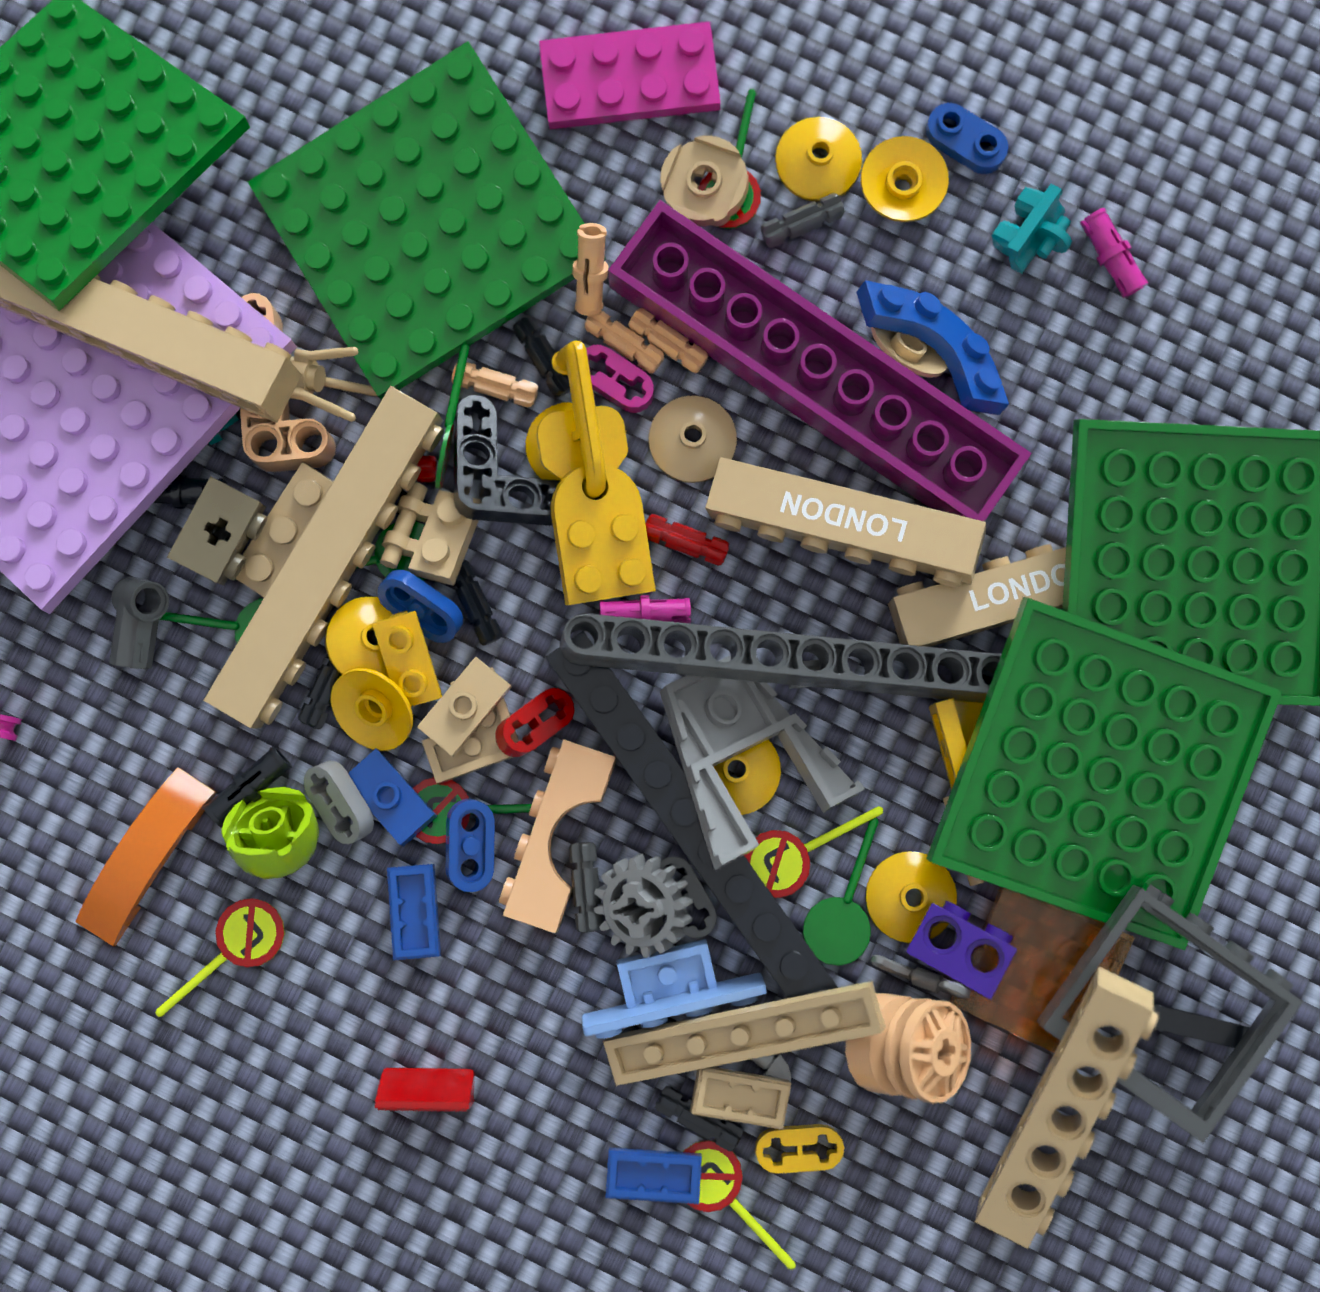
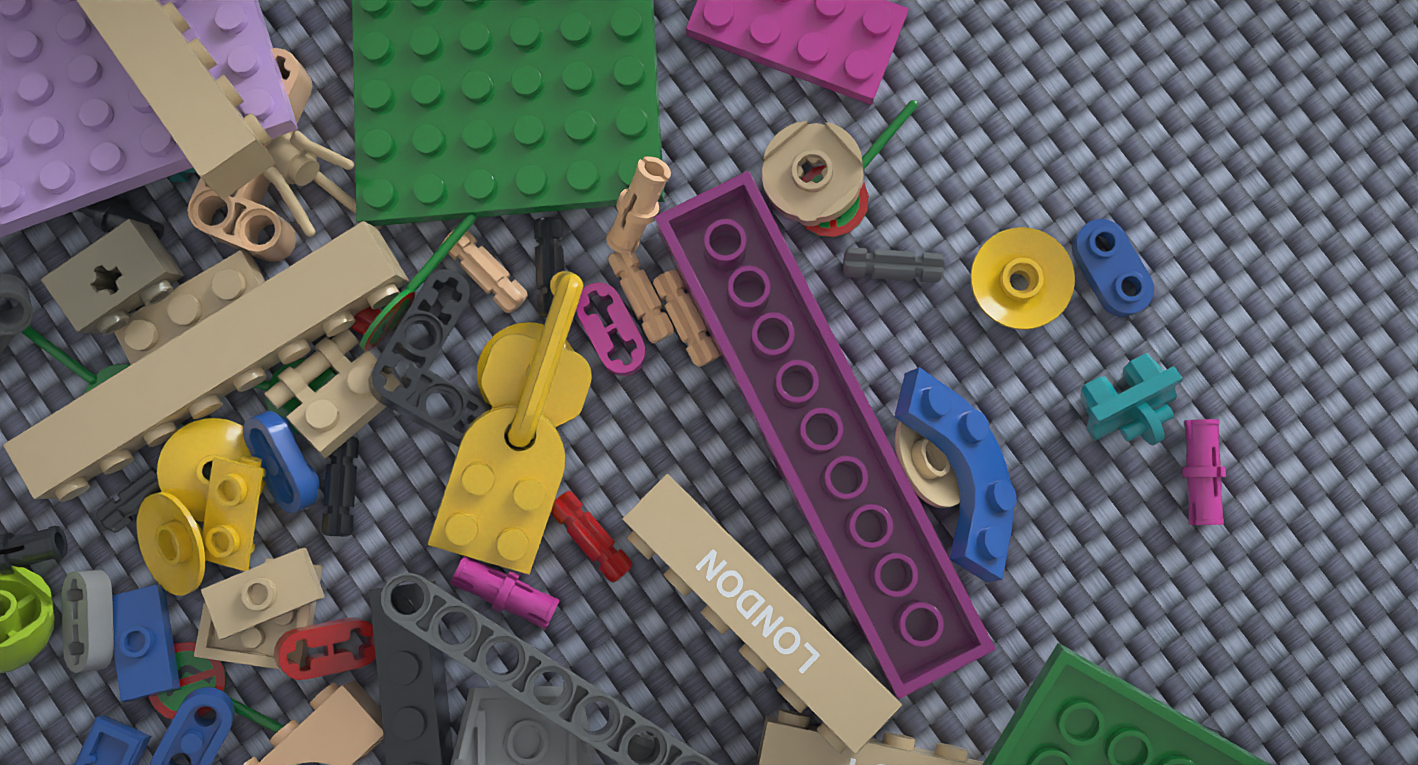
camera: 30 degrees right, 0 degrees up
tan dish [649,396,737,483] -> none
yellow dish [775,117,862,202] -> none

